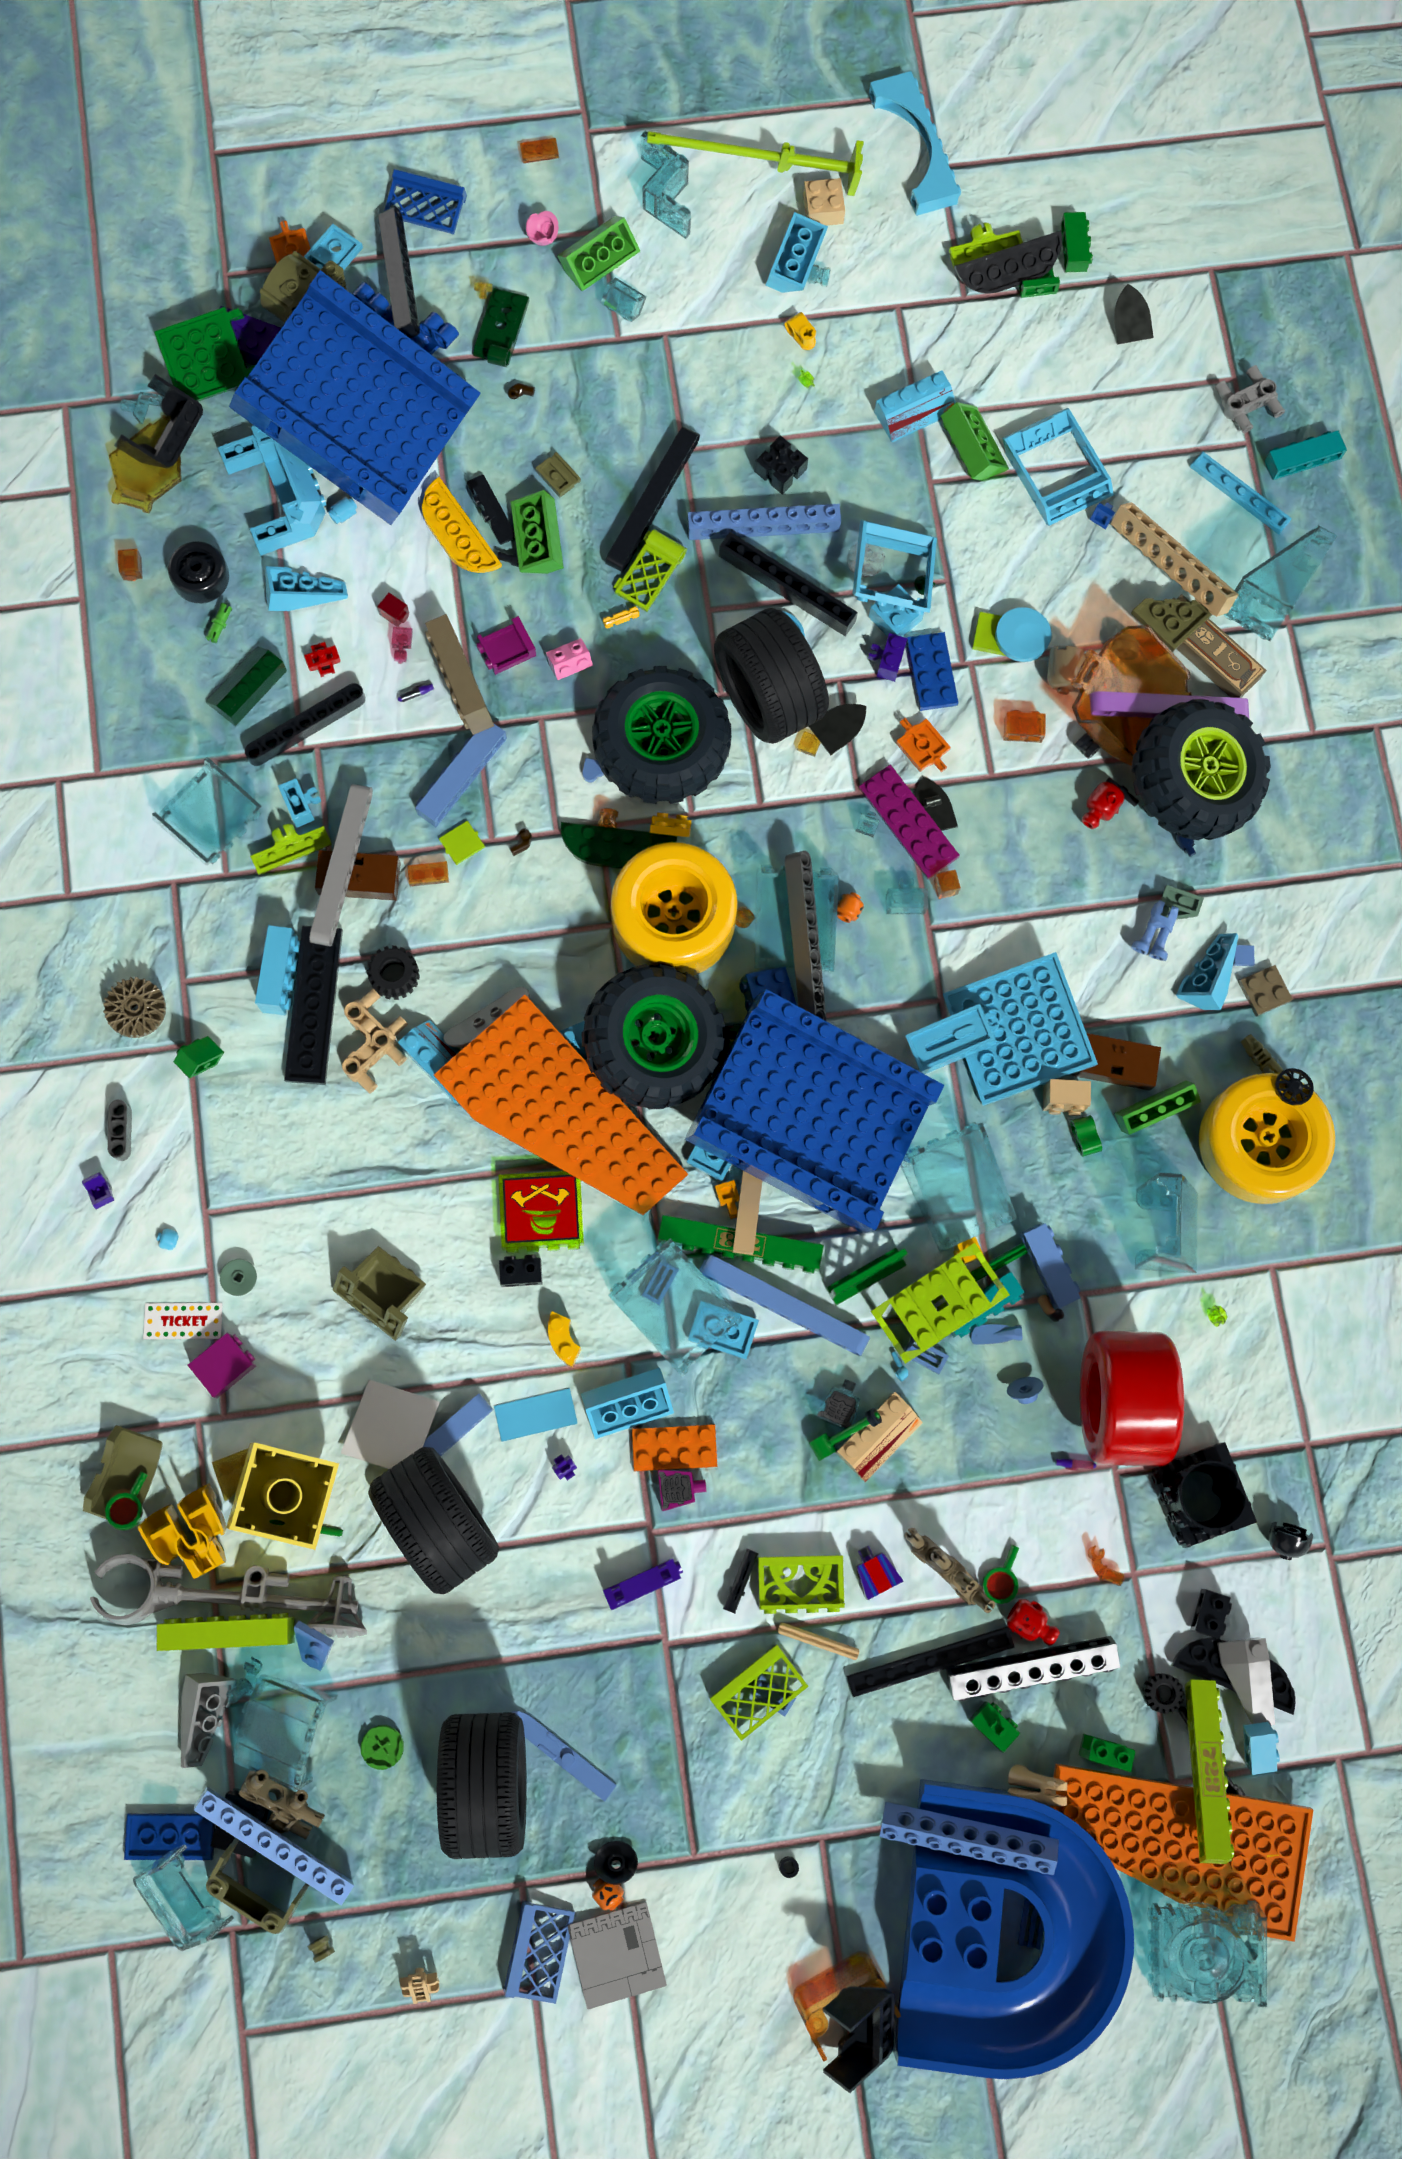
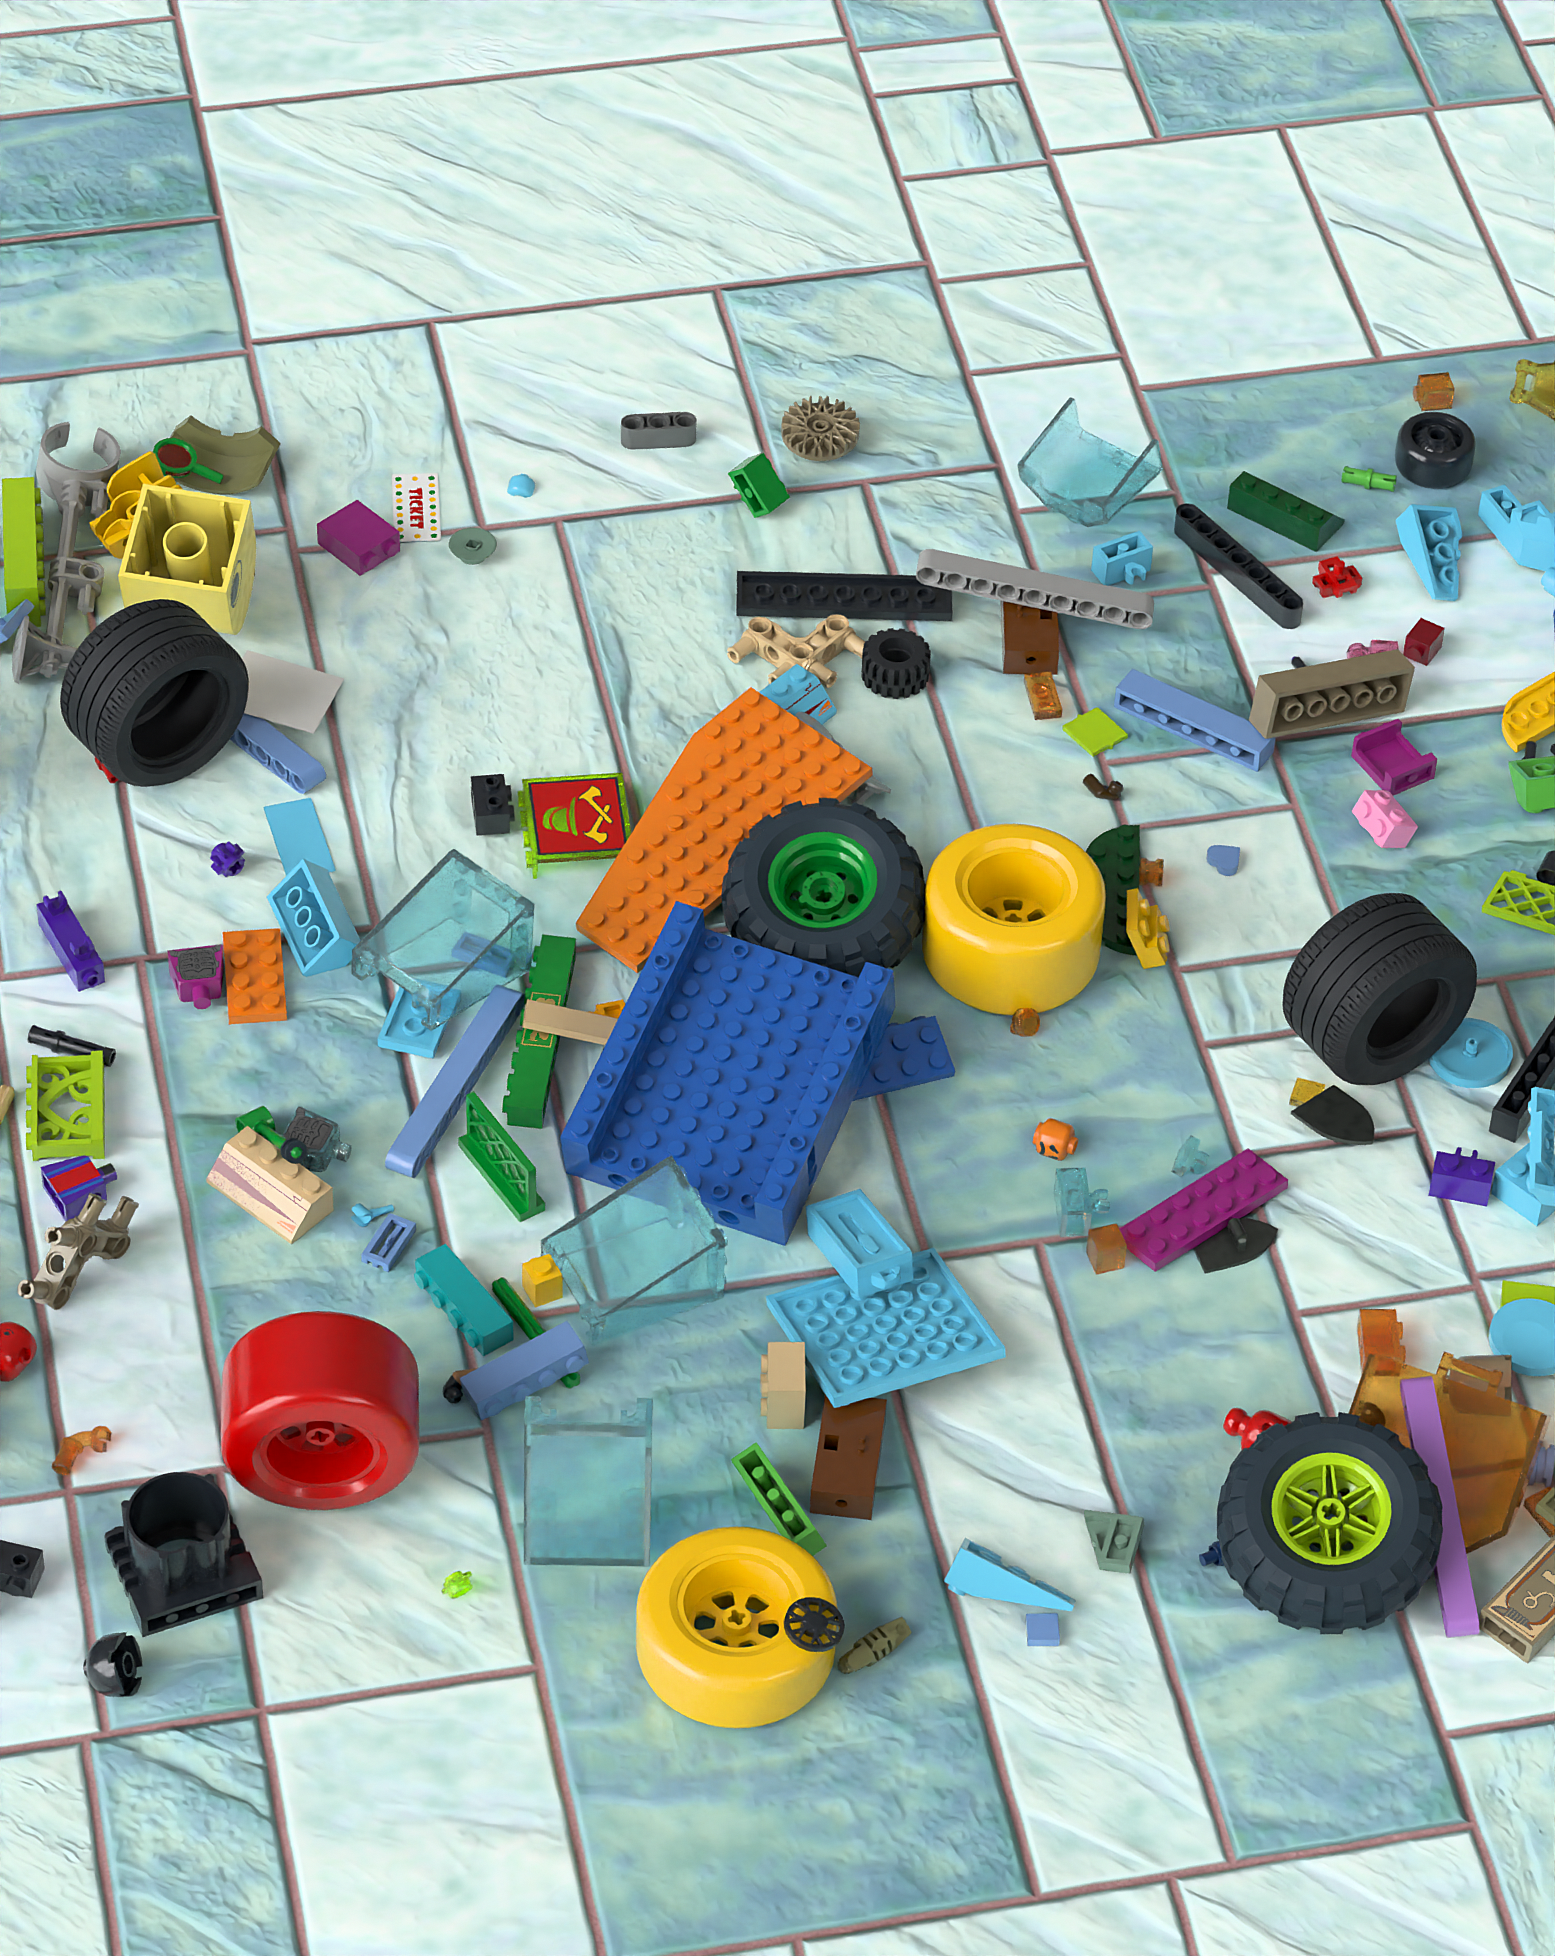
camera: 90 degrees right, 30 degrees down
dark purple bracket [82,1172,114,1210] -> none
lime plate [250,824,332,875] -> none
medium azure brick [255,925,300,1016] -> none
olive windscreen [333,1246,426,1341] -> none
yellow brick [548,1311,581,1368] -> none
black wheel [592,666,732,804] -> none
yellow axle [603,606,639,629] -> none
clear light blue windscreen [754,865,839,972] -> none
dark grey beam [785,851,826,1021] -> none
lime piece [871,1243,1010,1364] -> none
orange plate [896,718,951,772] -> none
blue plate [907,632,958,711] -> none
medium blue piece [971,1324,1022,1345] -> none
piece [982,1545,1019,1604] -> none
green axle [1070,1115,1102,1157] -> none
medium blue piece [1131,900,1179,961] -> none
dark tan plate [1238,965,1293,1017] -> none

